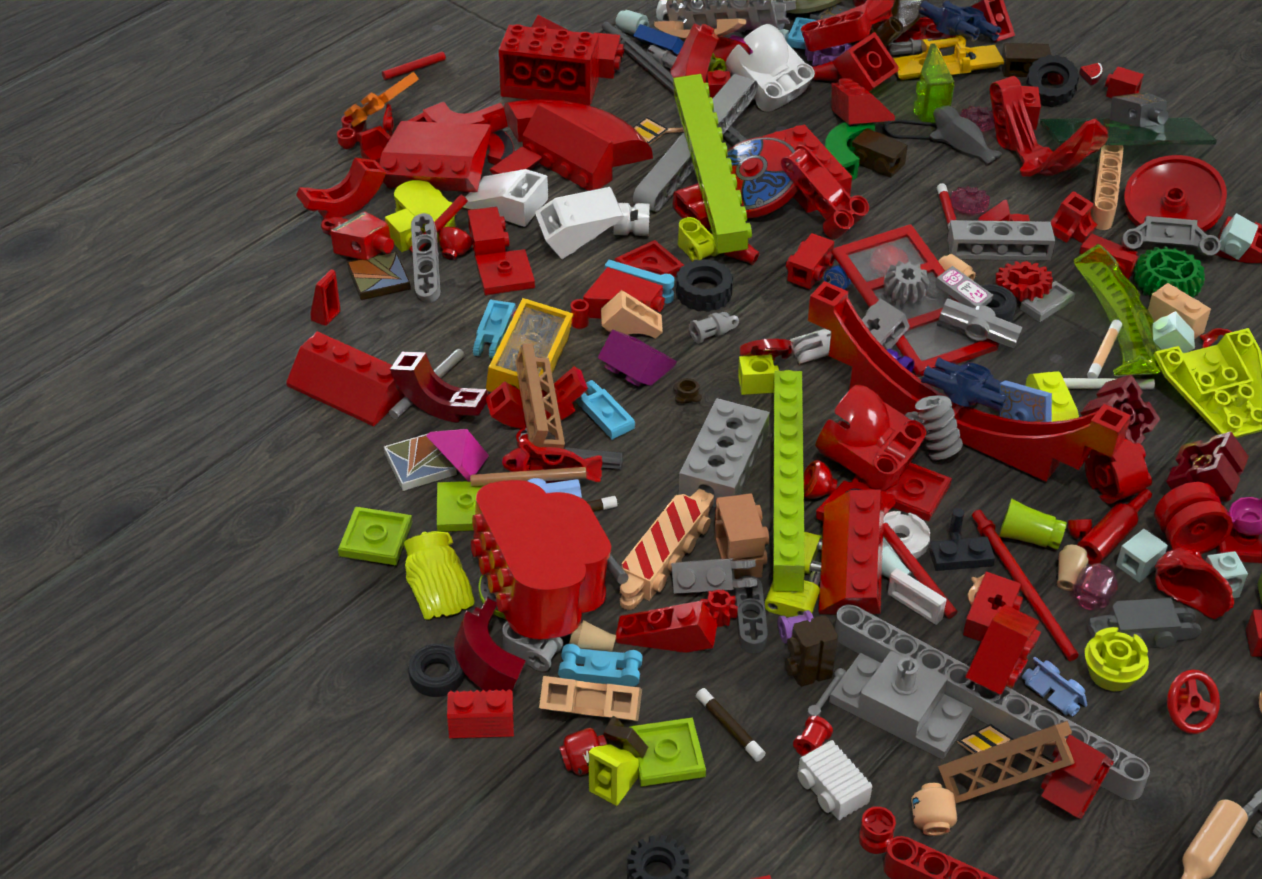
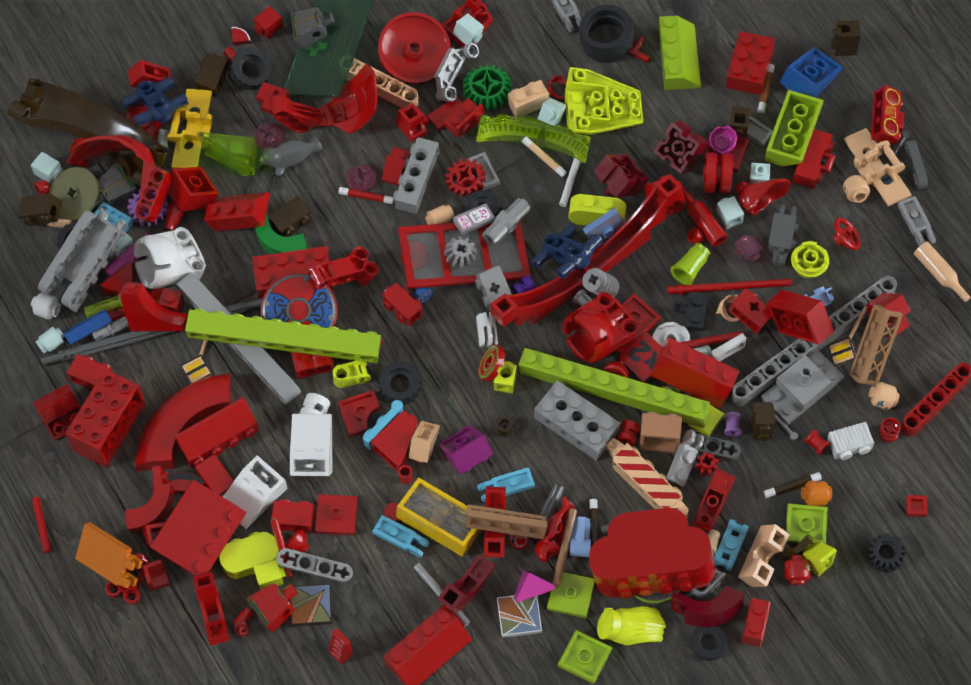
camera: 70 degrees left, 20 degrees up
light nougat slope [654,19,746,38] -> none
light grey piece [689,312,739,343] -> none
tan cone [1057,545,1088,591] -> none
none -> orange head [801,480,832,507]

